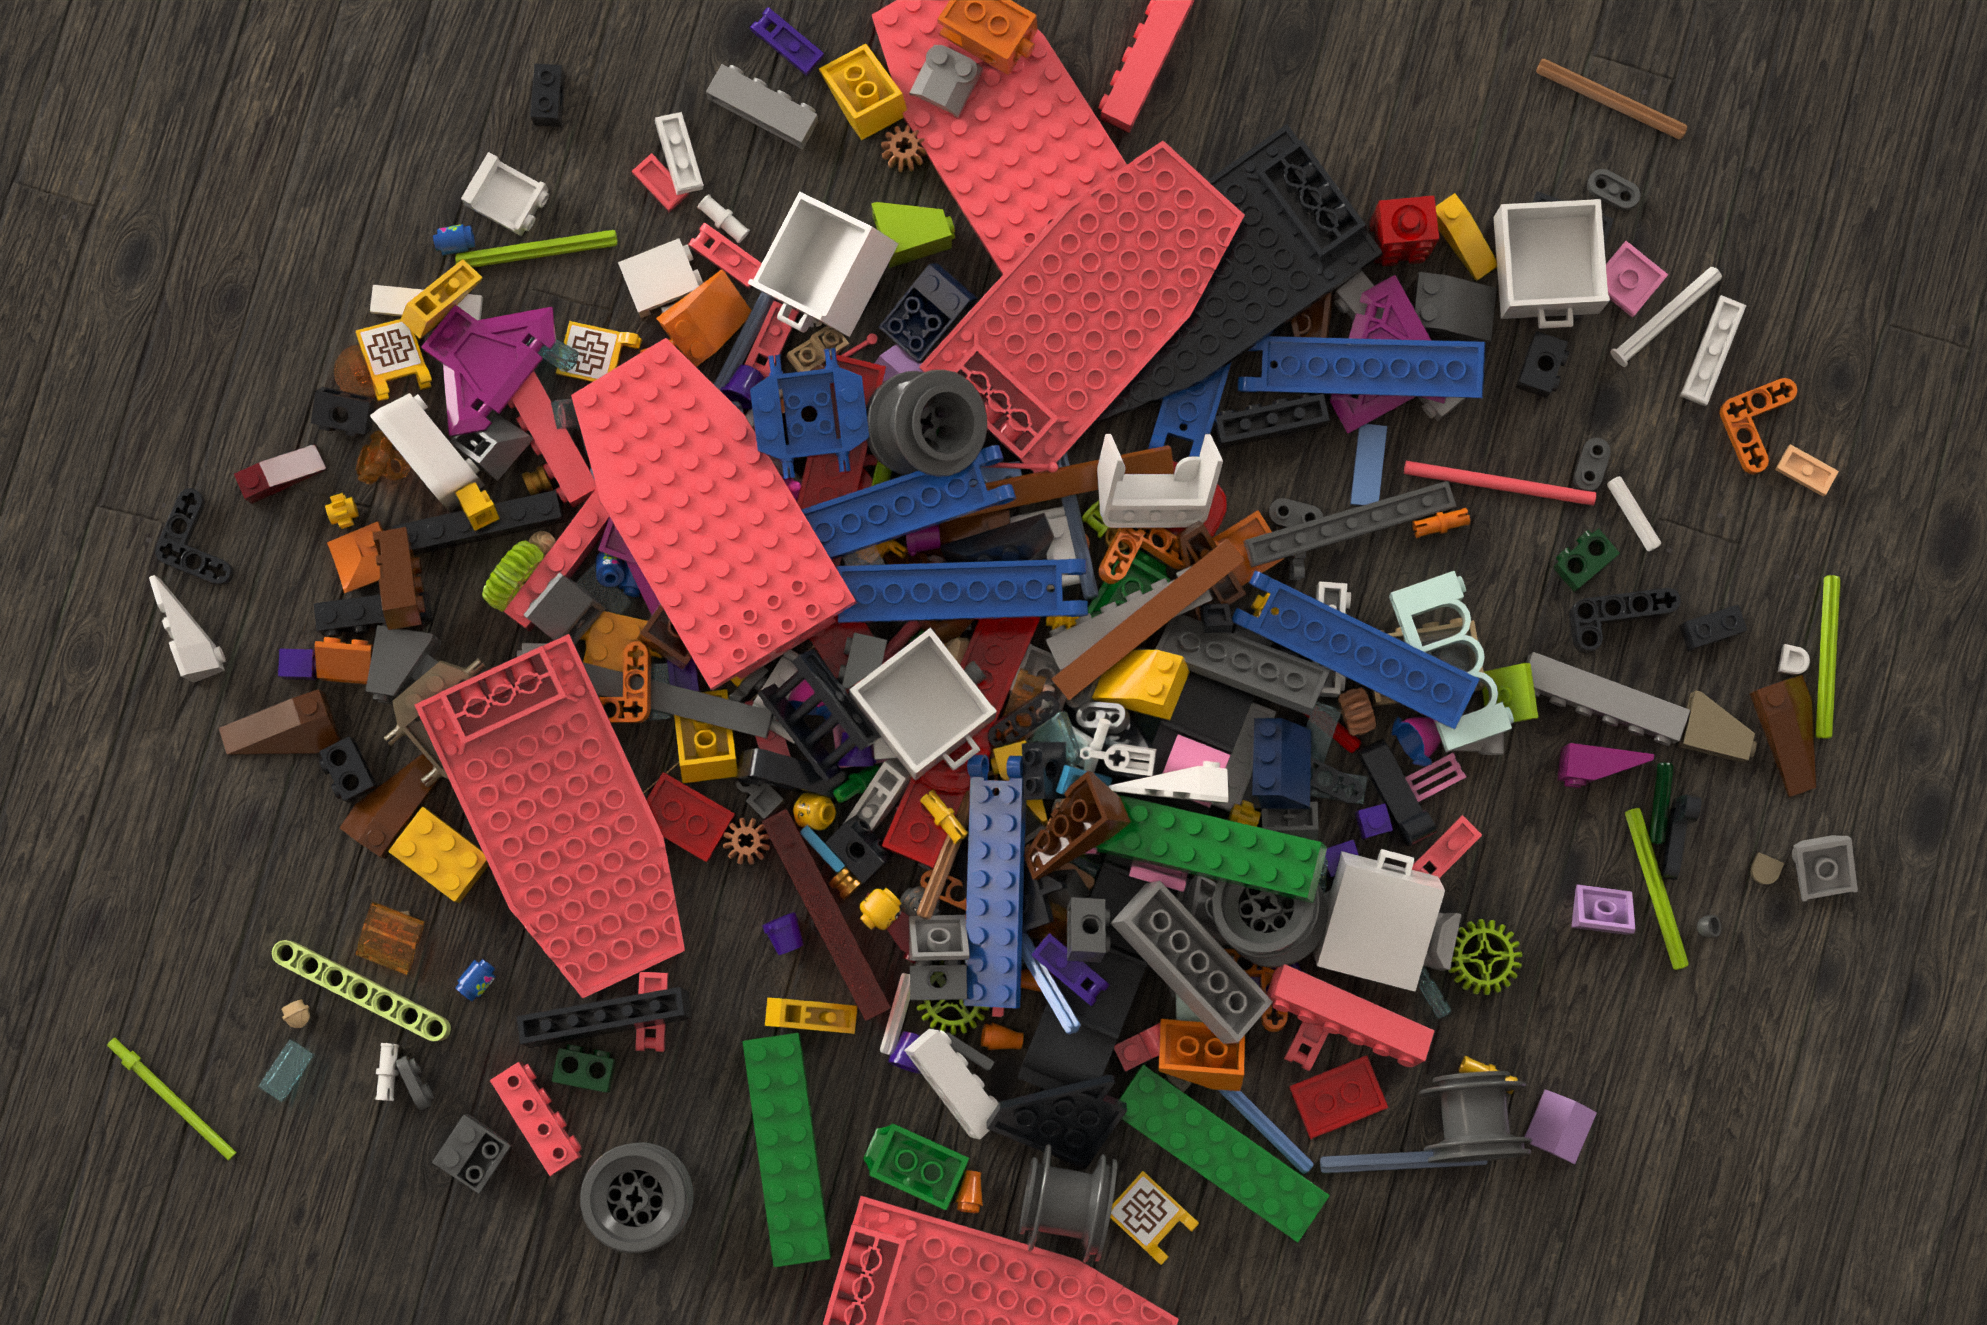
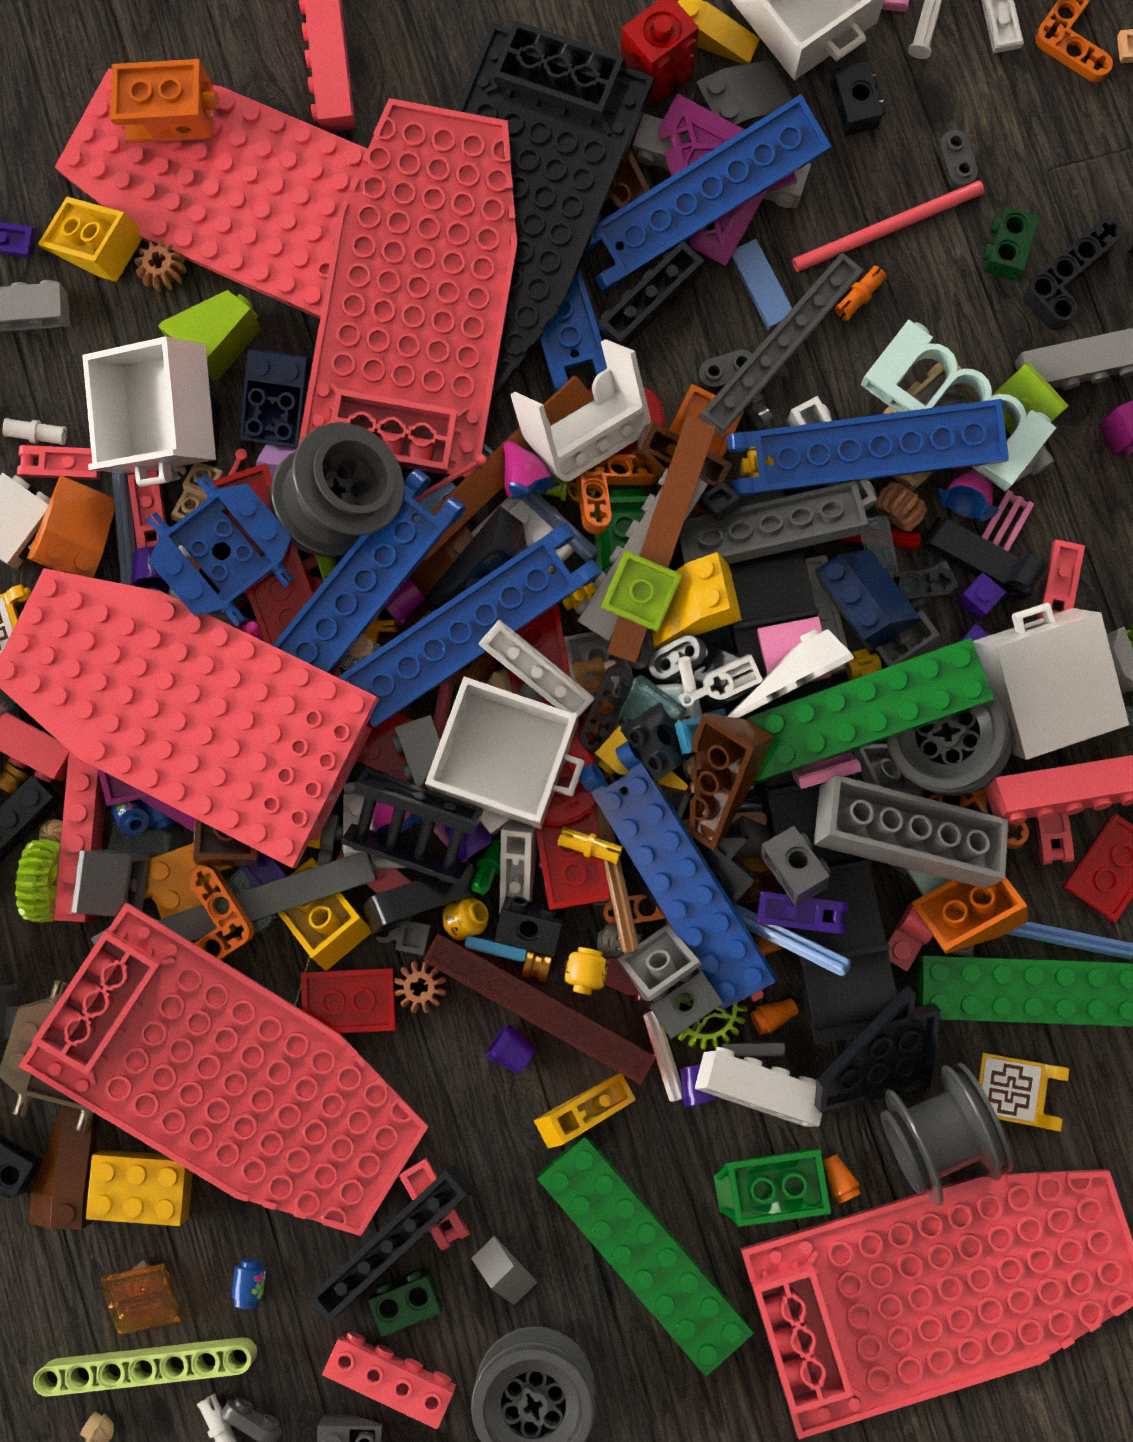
camera: 25 degrees left, 0 degrees up
light grey slope [909,45,983,118] -> none
white axle [1607,476,1661,551] -> none
none -> light grey slope [471,1236,537,1305]
none -> white tile [479,619,594,717]
none -> dark pink hat [503,441,555,500]
none -> lime plate [600,550,683,632]

